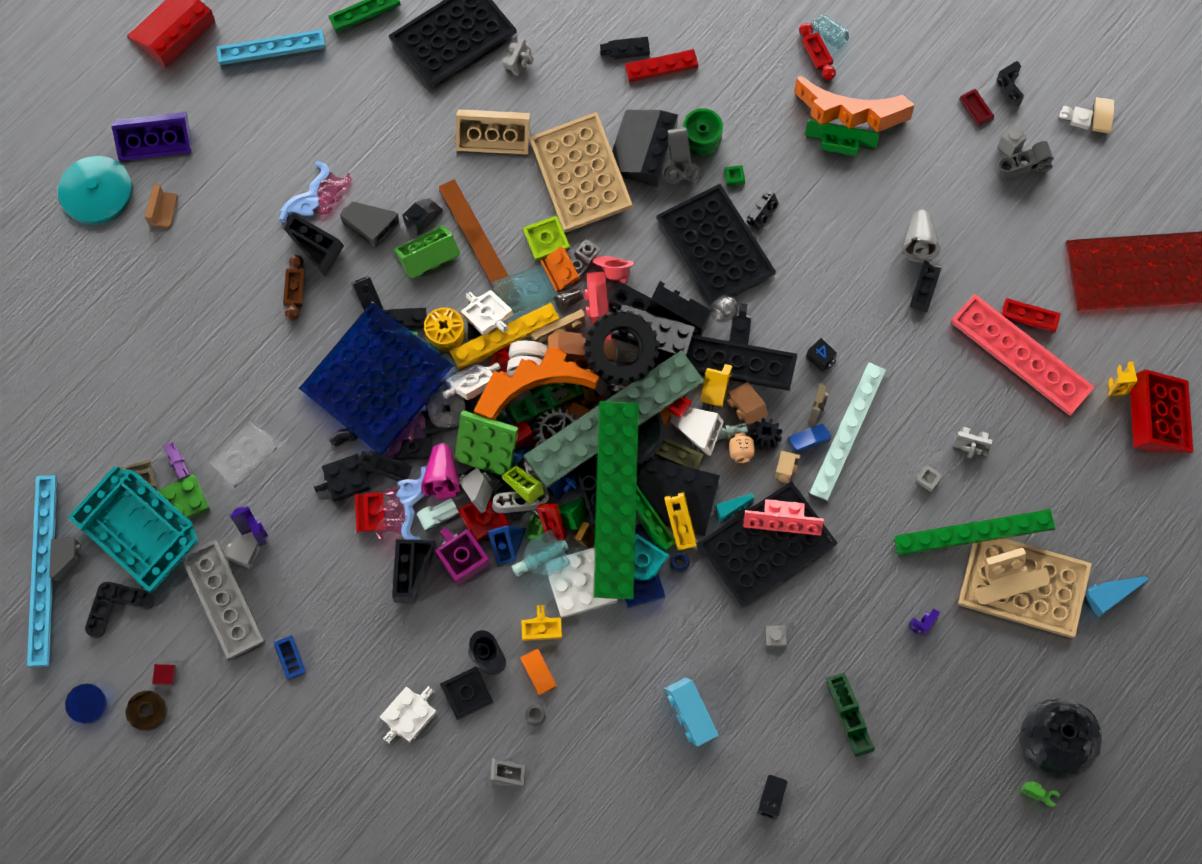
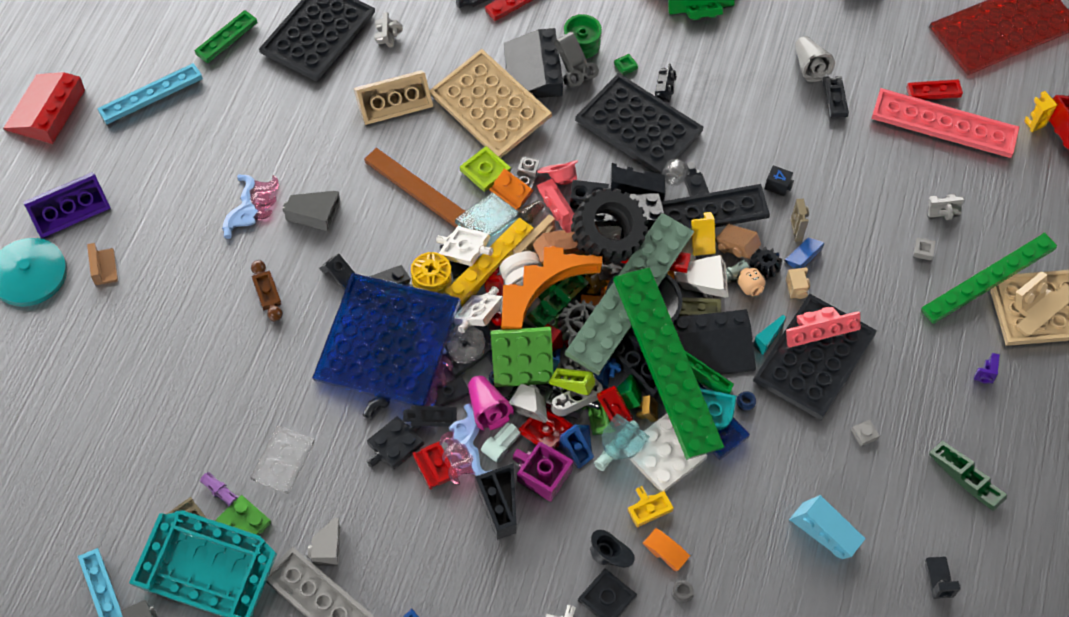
camera: 25 degrees left, 10 degrees down
dark purple bracket [230,506,268,547] -> none
black wedge [283,213,344,277] -> none
bright green slope [394,225,461,278] -> none
black slope [402,198,443,235] -> none
yellow plate [665,492,697,550] -> none
light aqua plate [809,362,886,503] -> none

